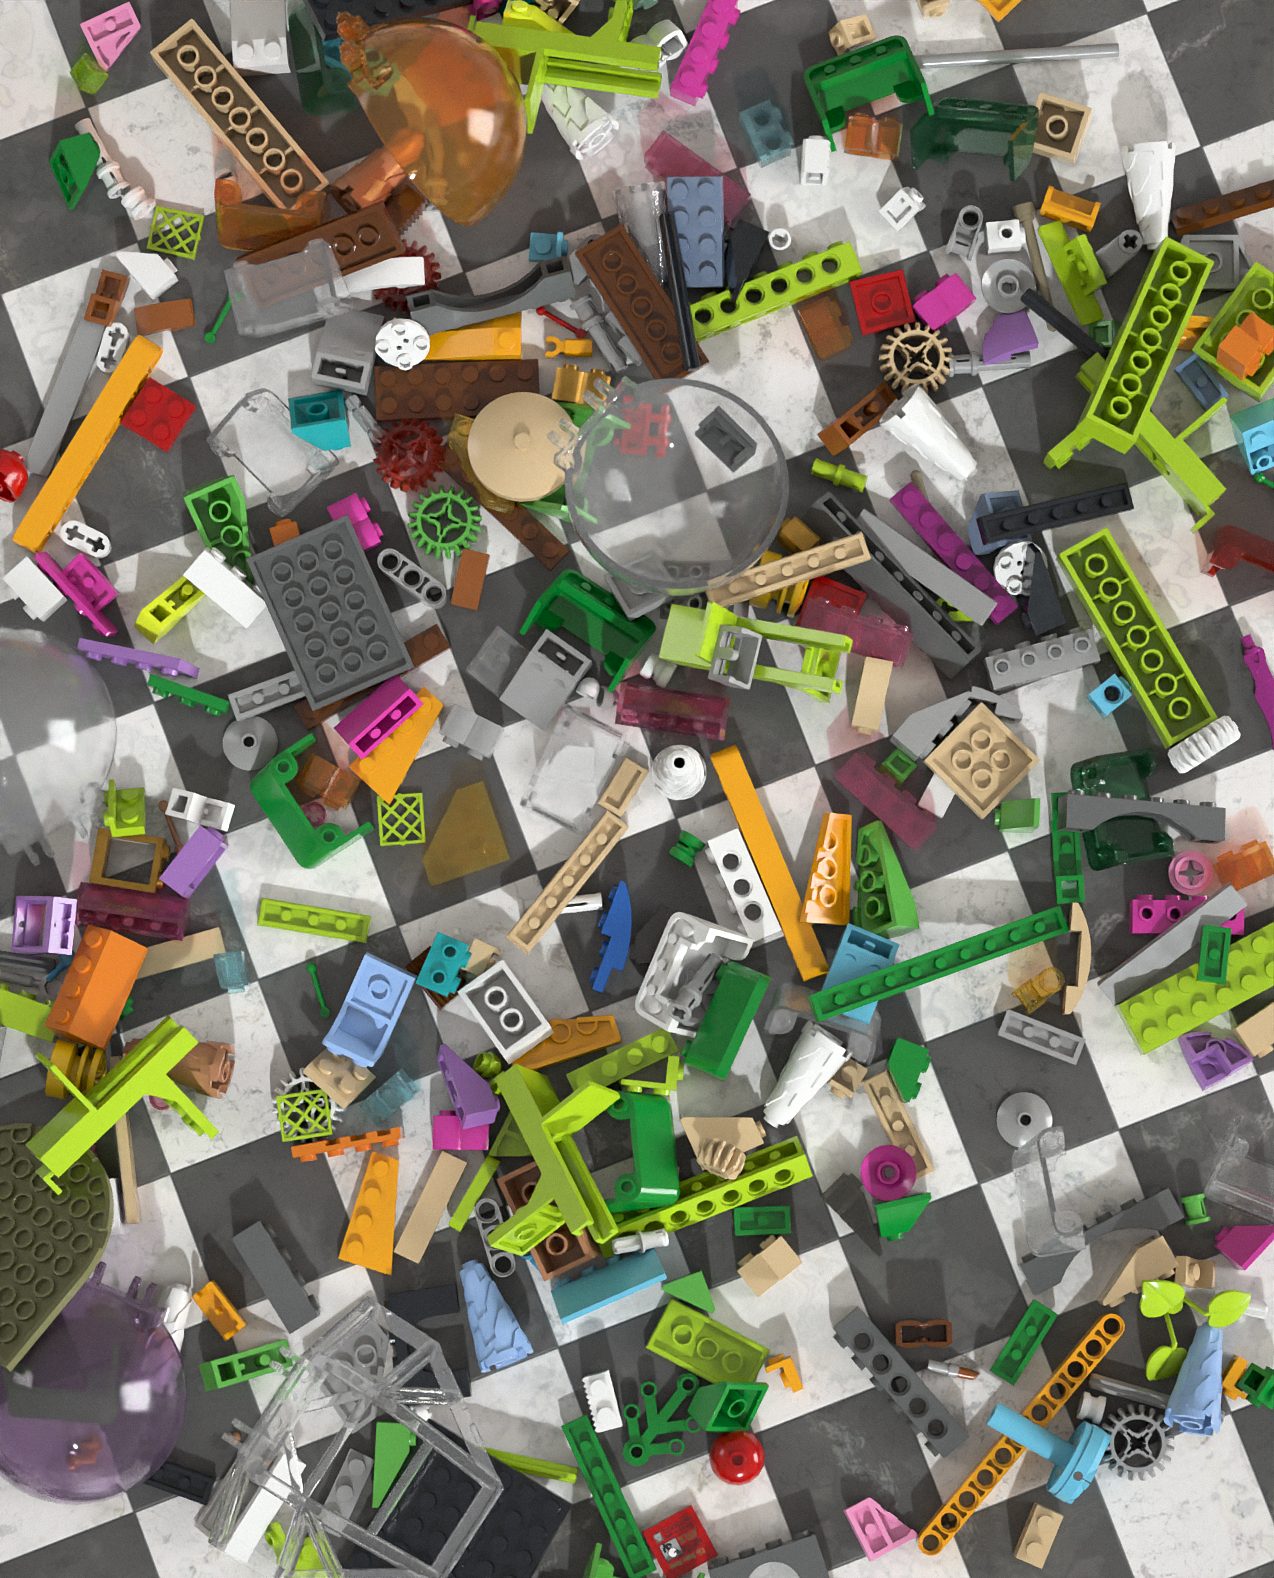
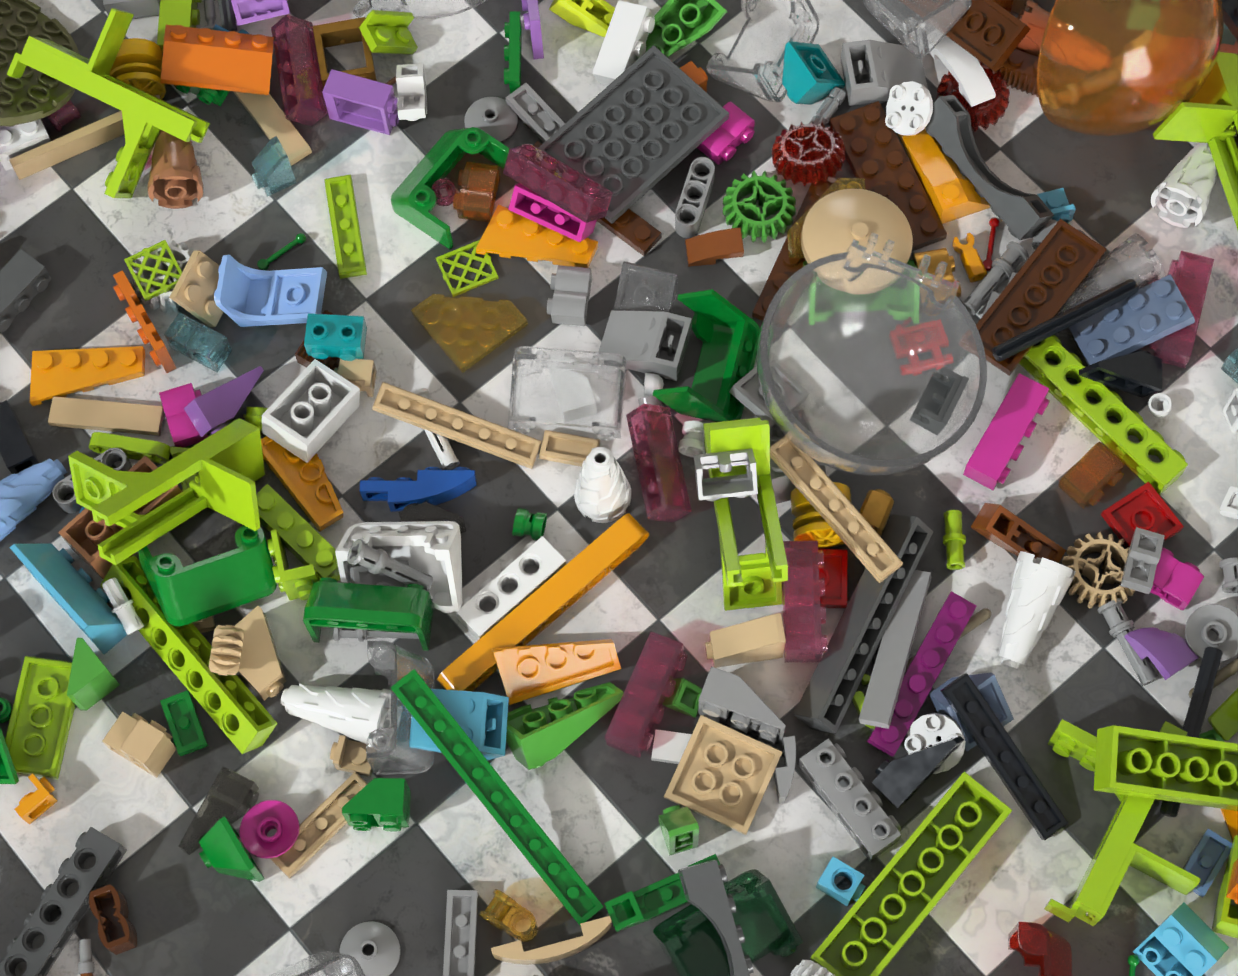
camera: 70 degrees right, 15 degrees down
none -> clear pink brick [503,143,613,223]
none -> dark pink brick [963,373,1050,491]
none -> light grey slope [1120,527,1165,594]

